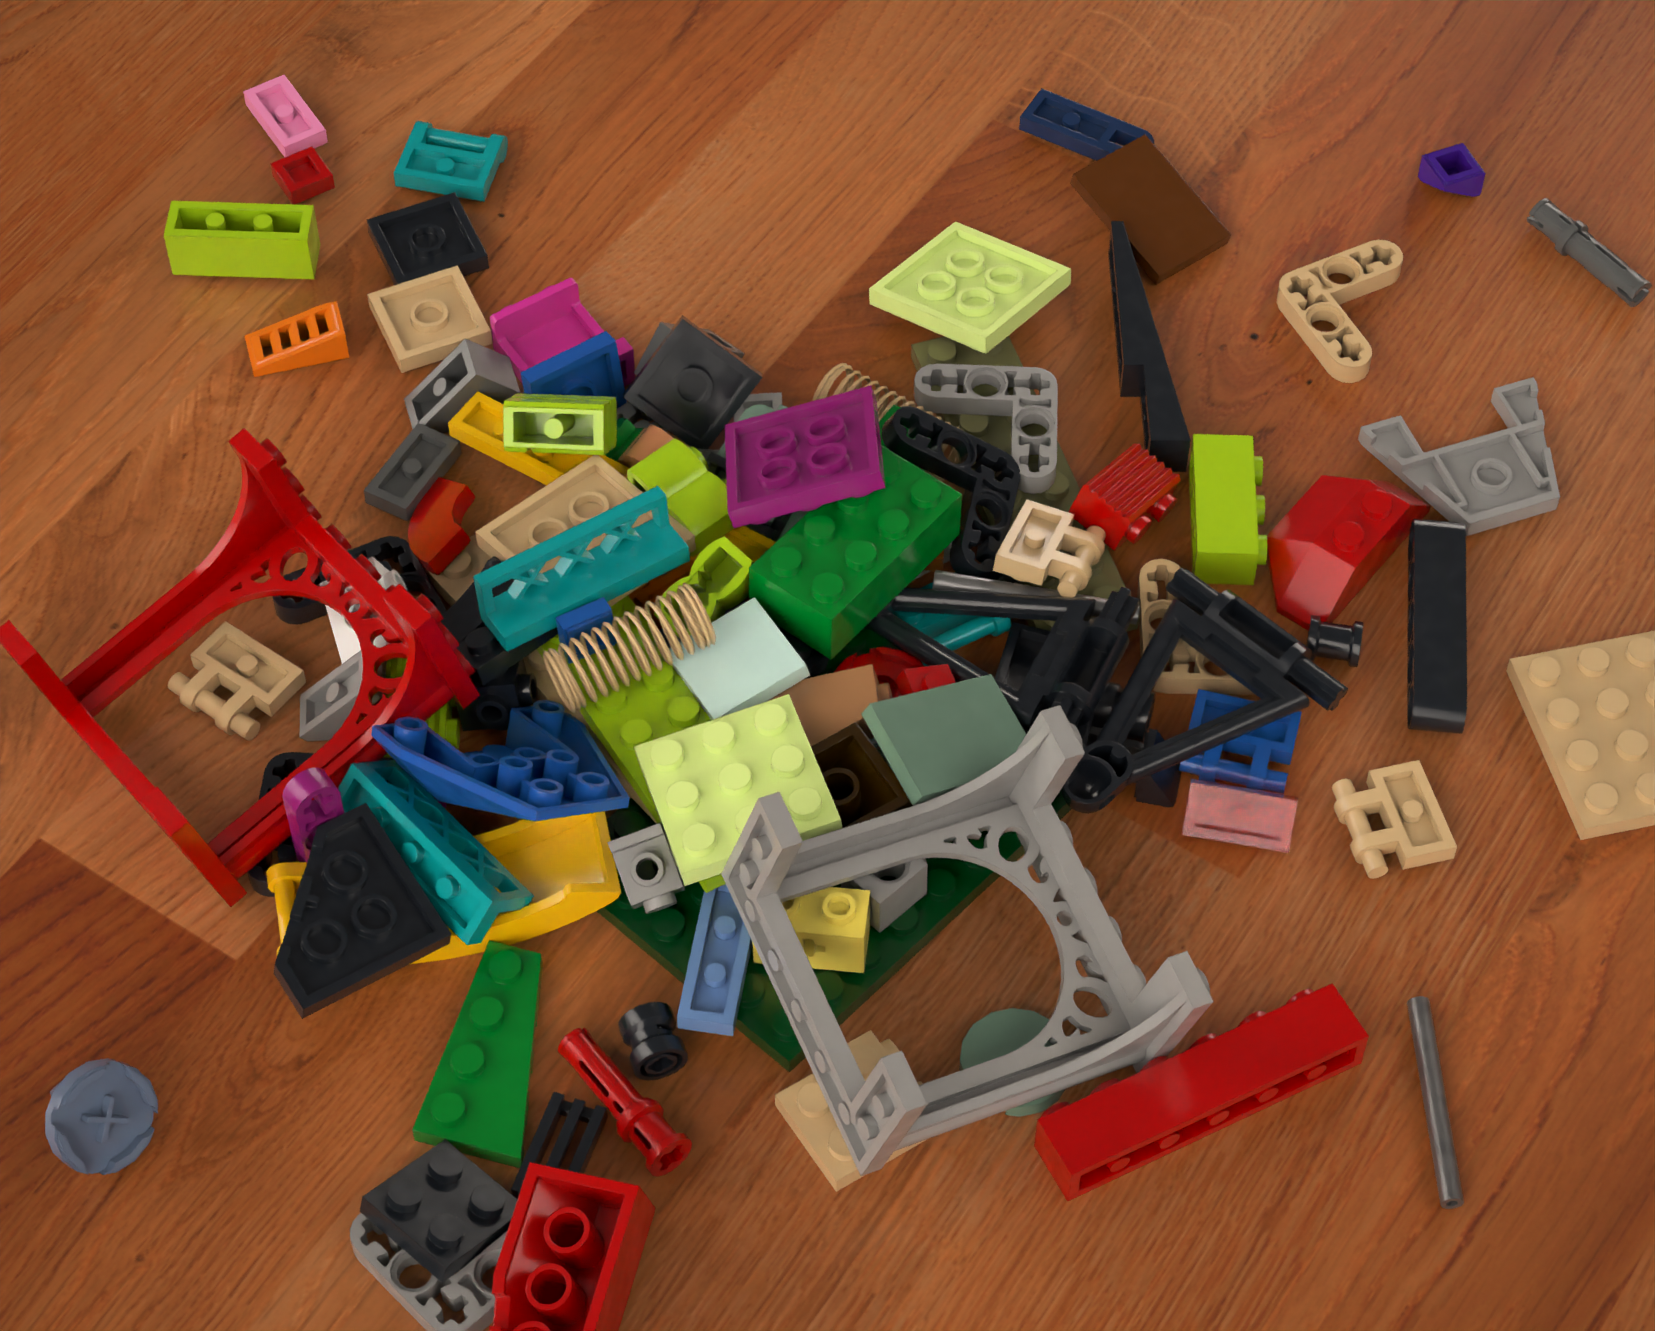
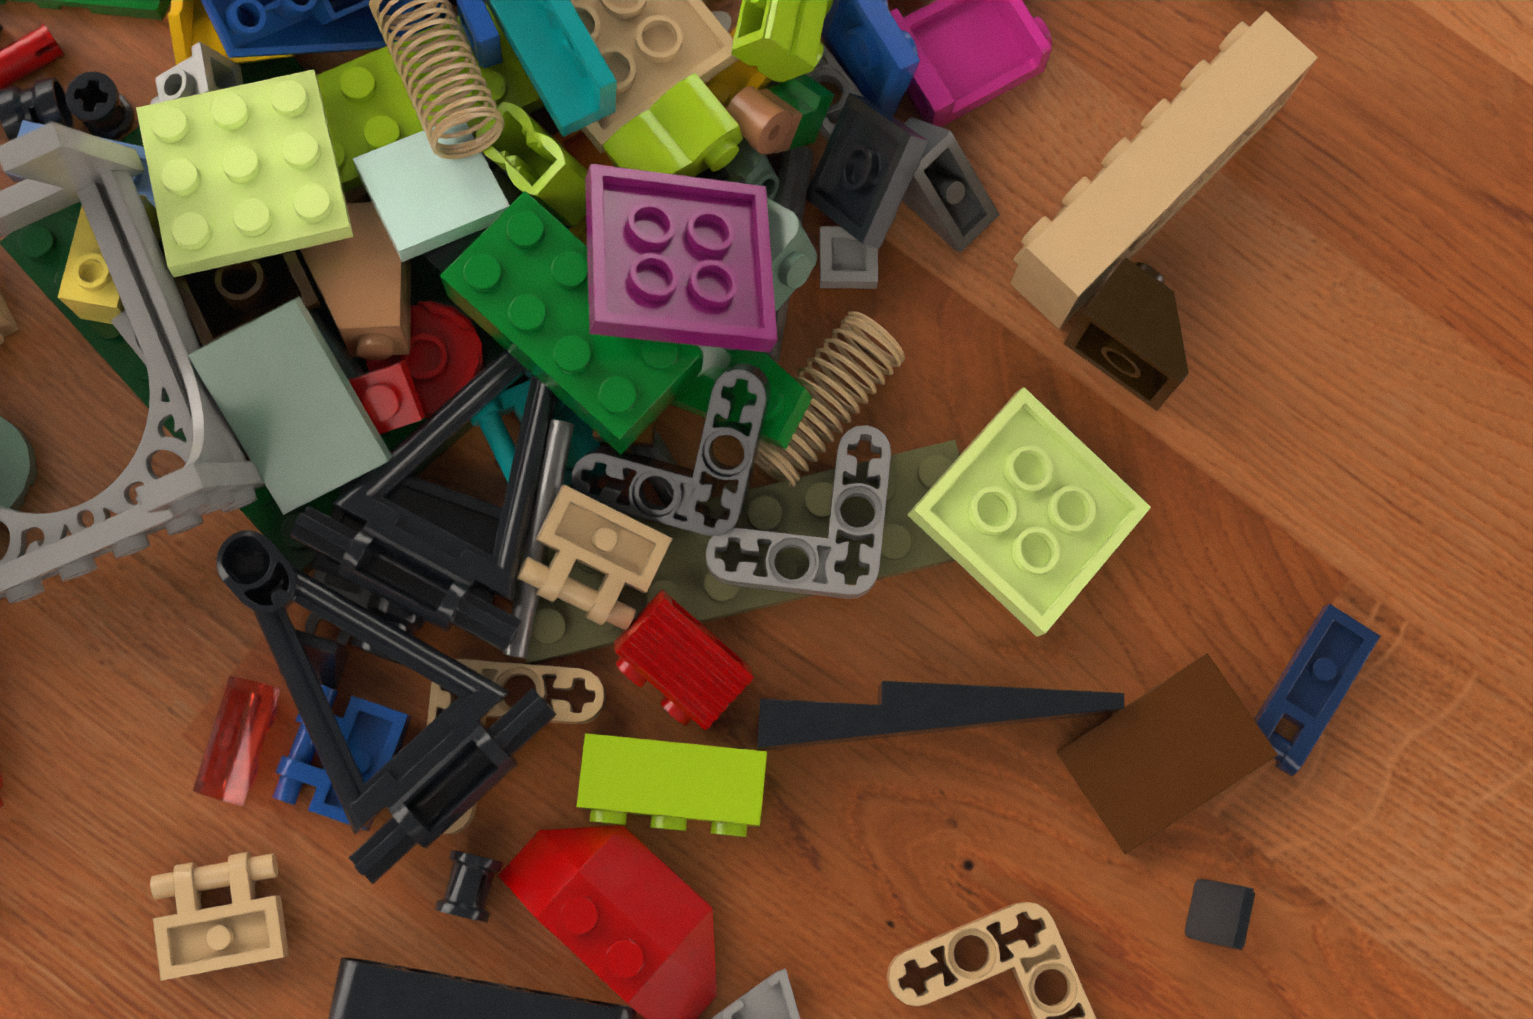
camera: 90 degrees right, 25 degrees up
none -> black bush [66,71,134,141]
none -> tan brick [1010,11,1318,330]
none -> dark brown slope [1064,257,1189,411]
none -> black slope [1185,879,1255,950]

